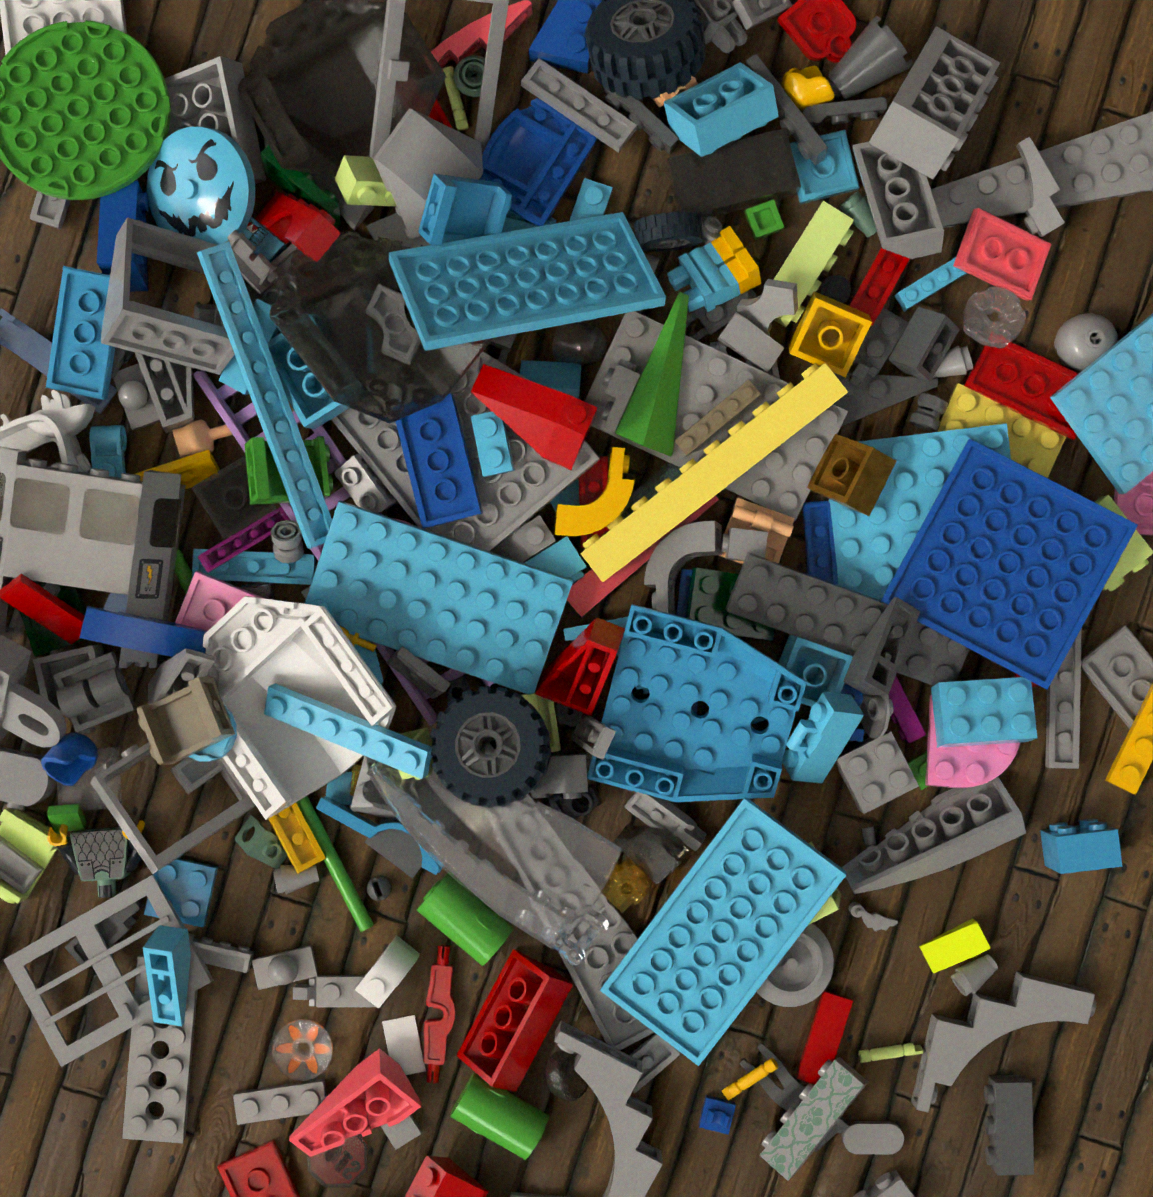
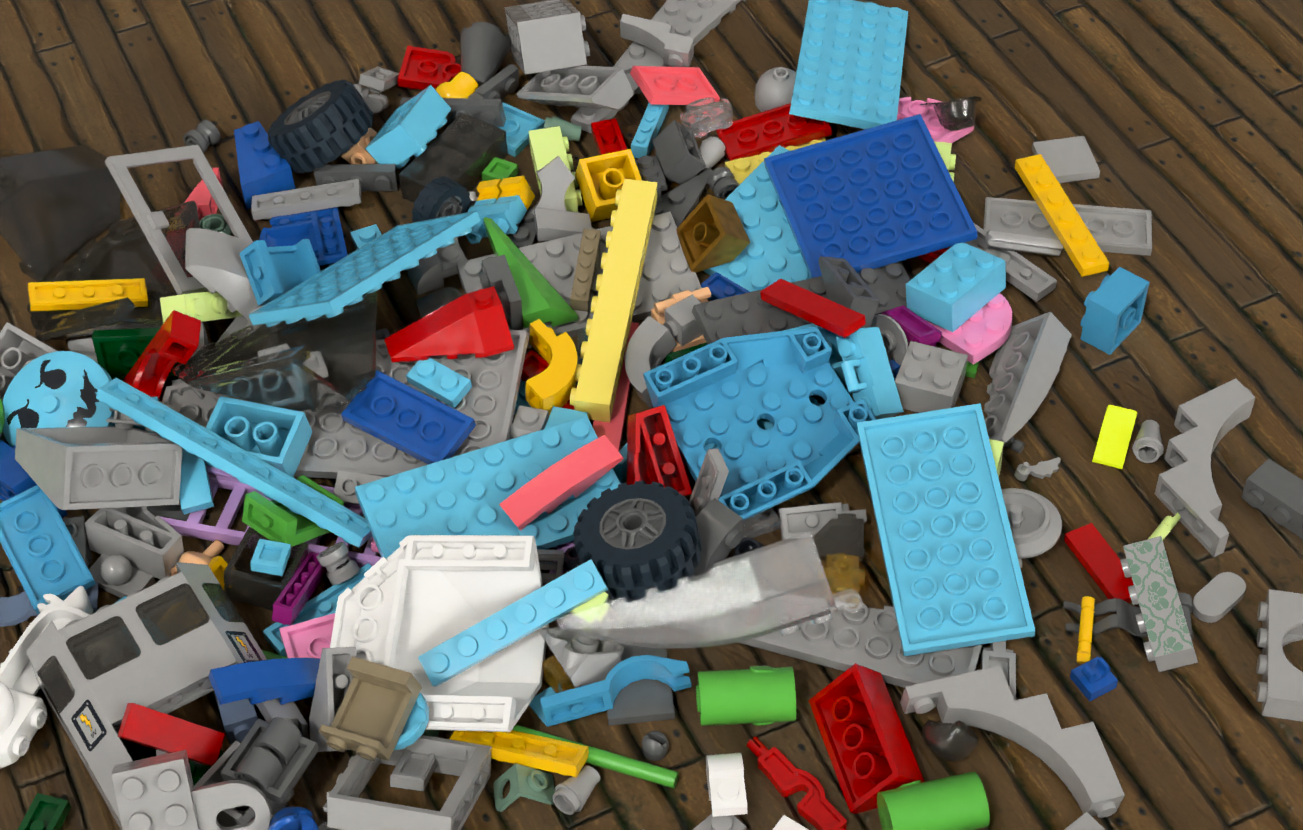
camera: 45 degrees left, 40 degrees down
none -> yellow tile [28,278,148,311]
none -> medium azure plate [251,539,291,576]
none -> coral slope [499,435,624,531]
none -> red tile [760,279,866,338]
none -> magenta tile [881,305,942,345]
none -> light grey axle [984,230,1063,256]

